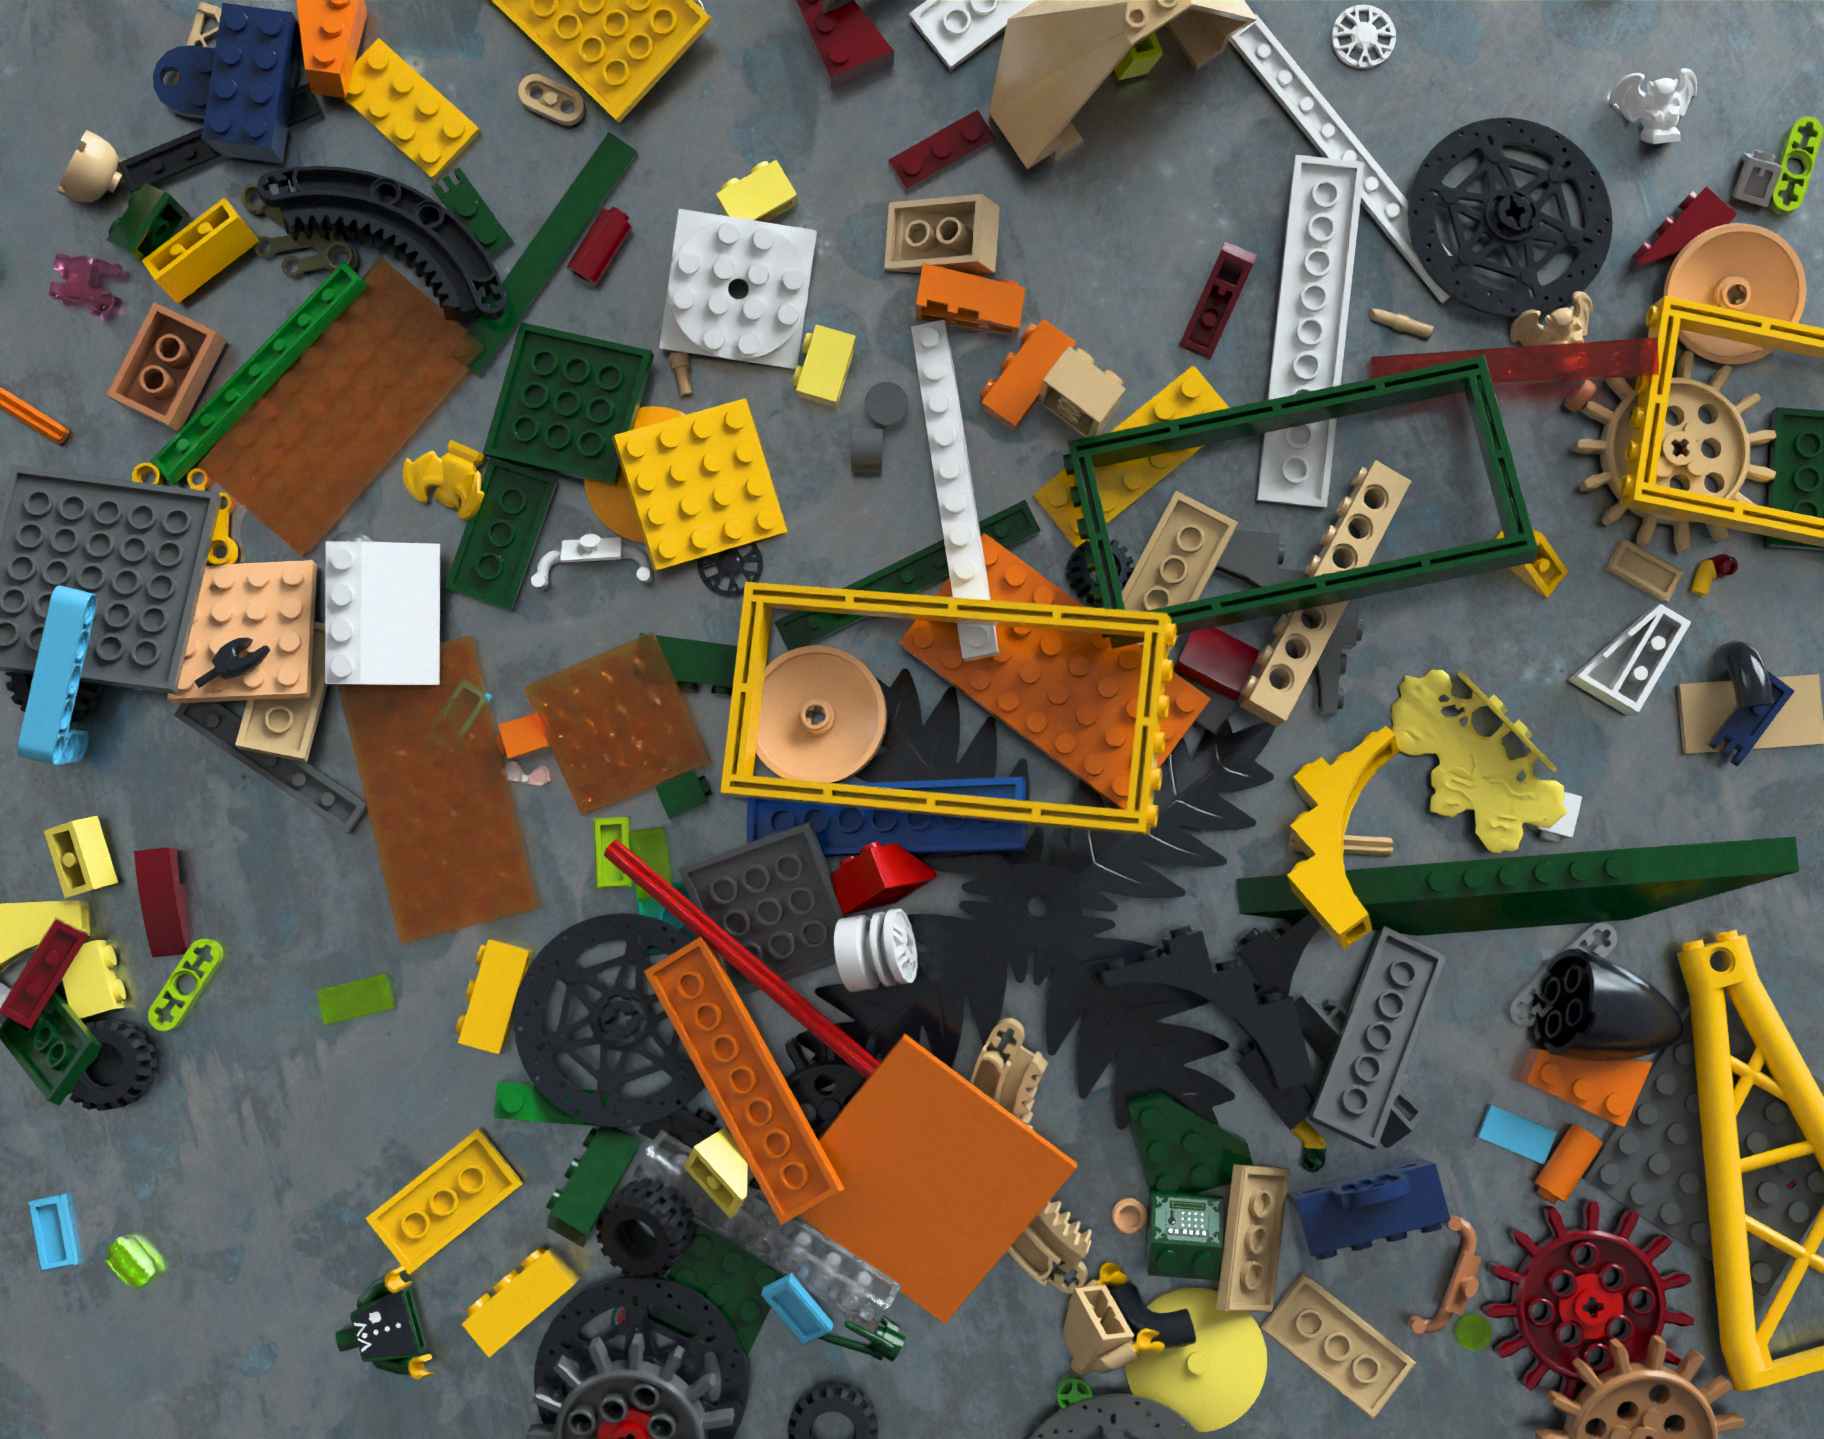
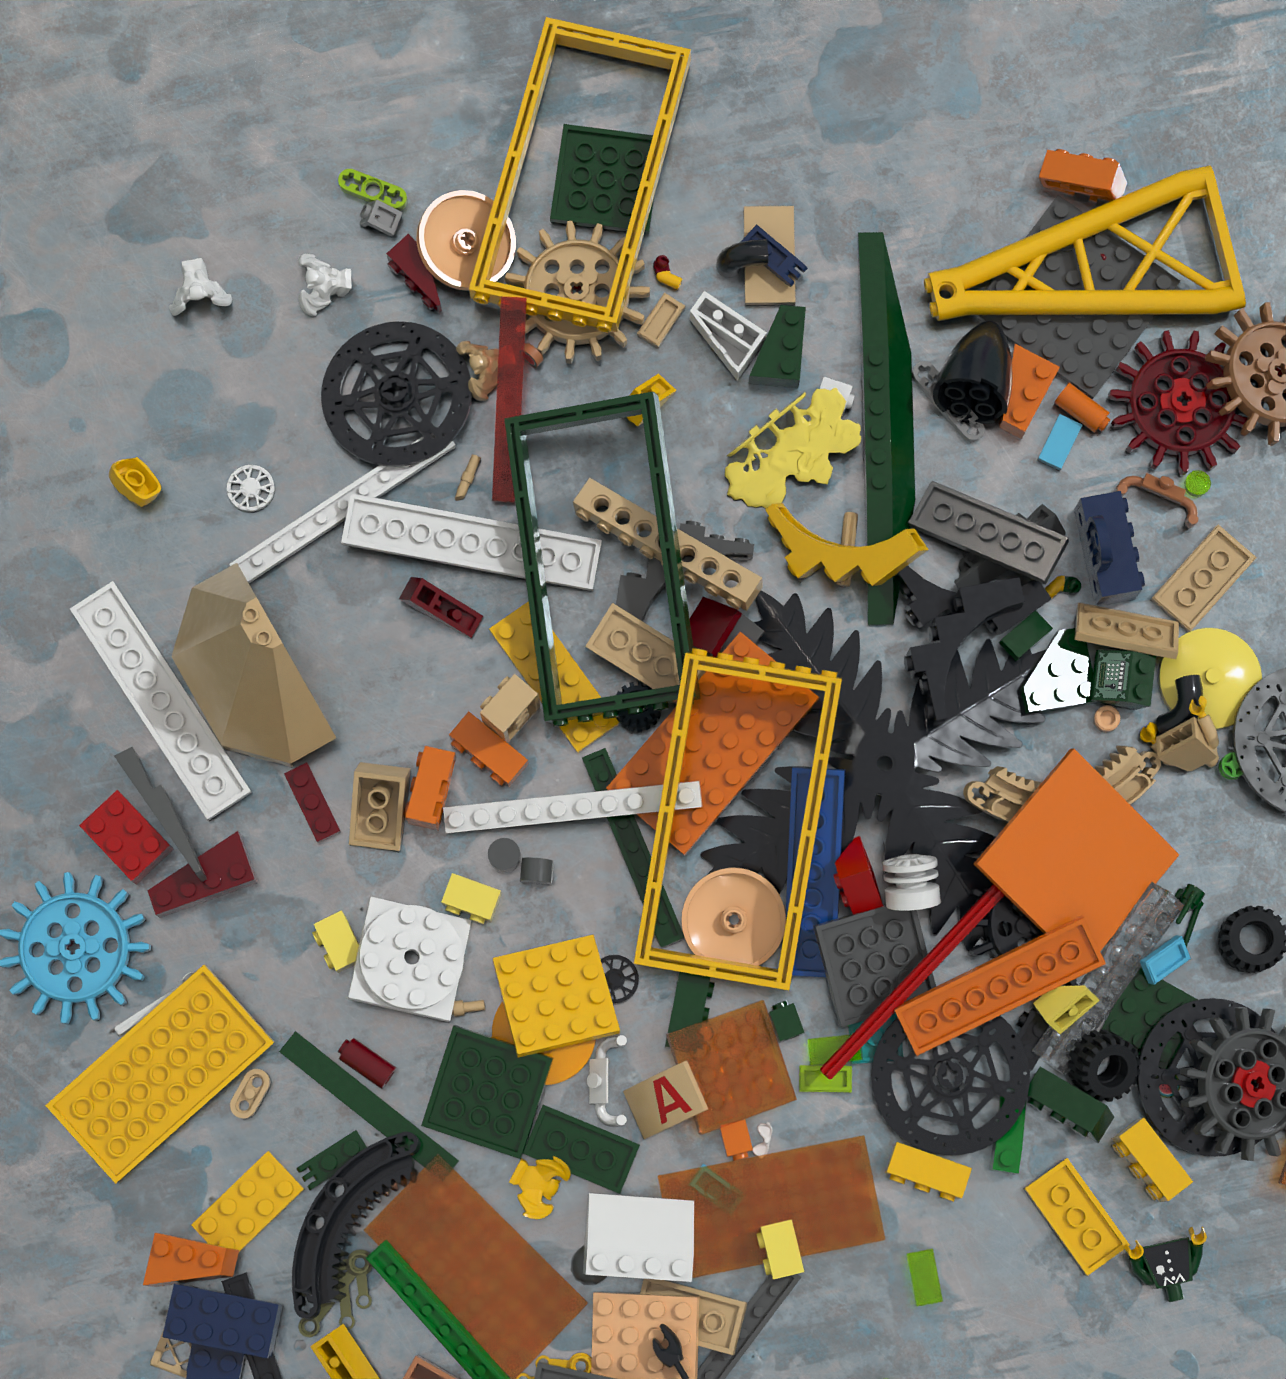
camera: 85 degrees left, 5 degrees down
none -> tan slope [623,1060,708,1139]
none -> dark green wedge [748,305,806,388]
none -> light yellow brick [756,1219,804,1279]
none -> dark green tile [999,610,1053,661]

